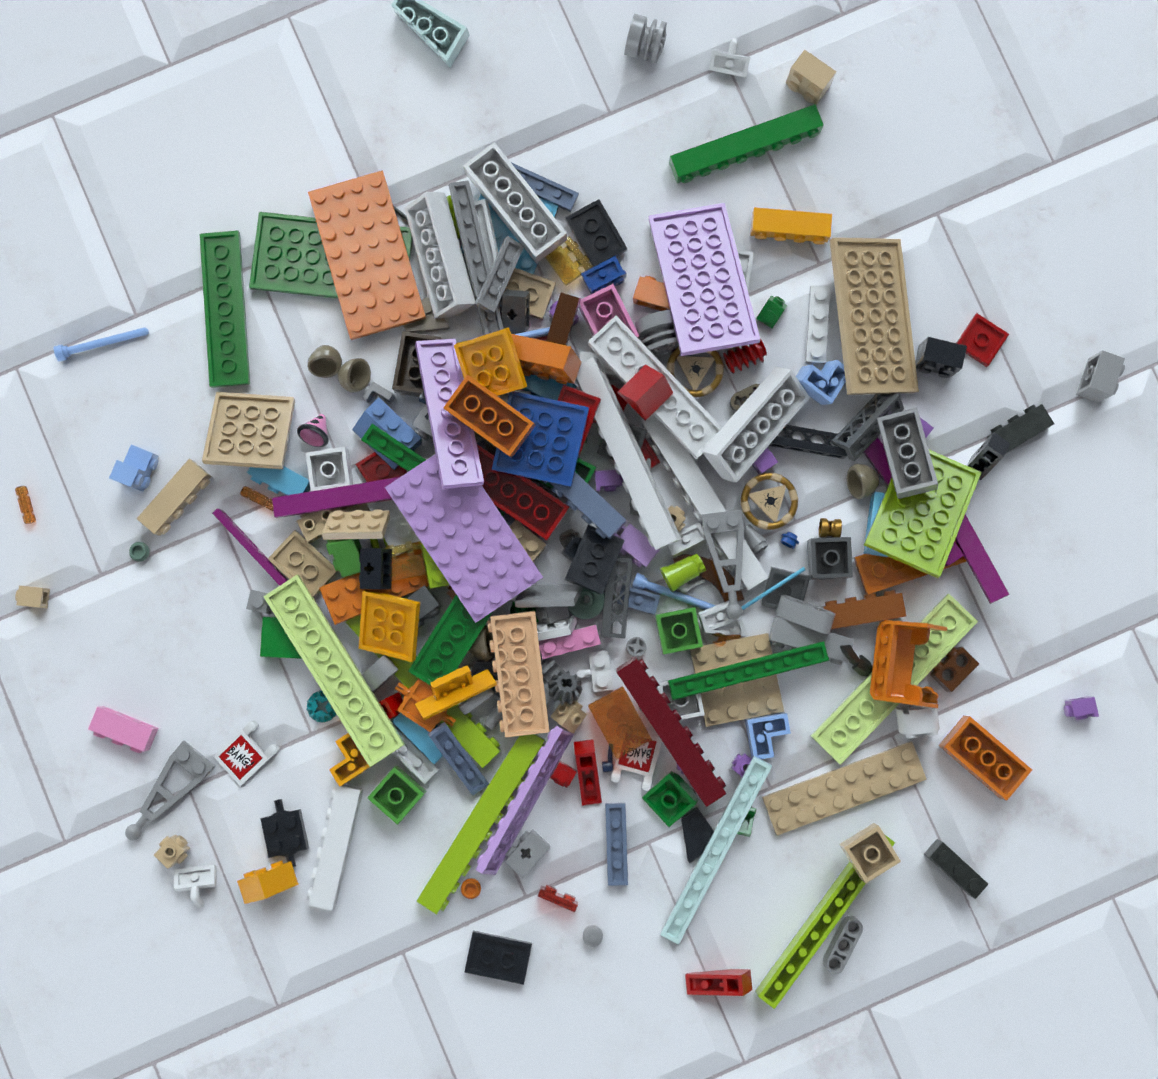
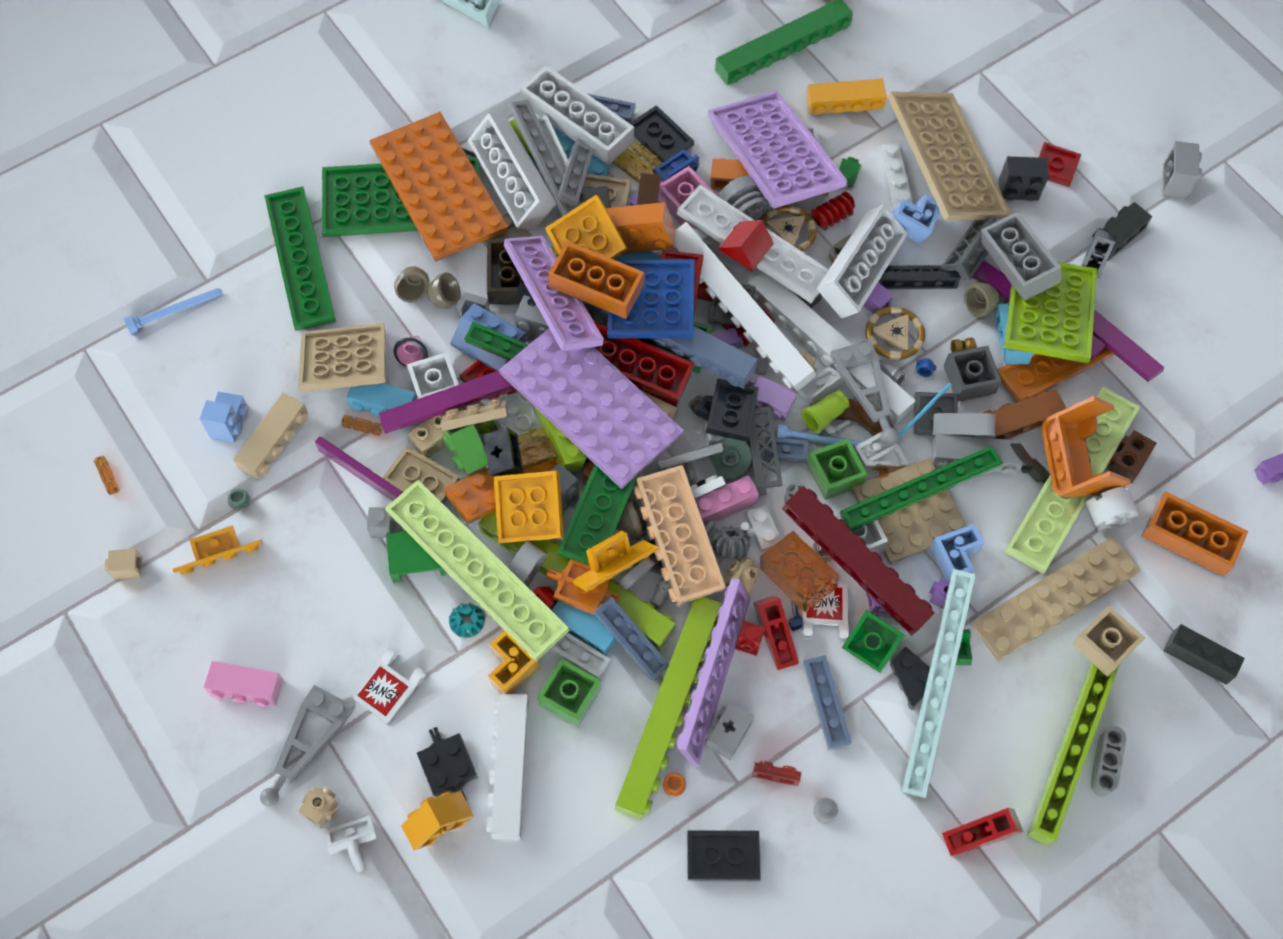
camera: 15 degrees left, 20 degrees down
none -> light orange bracket [173,525,263,575]

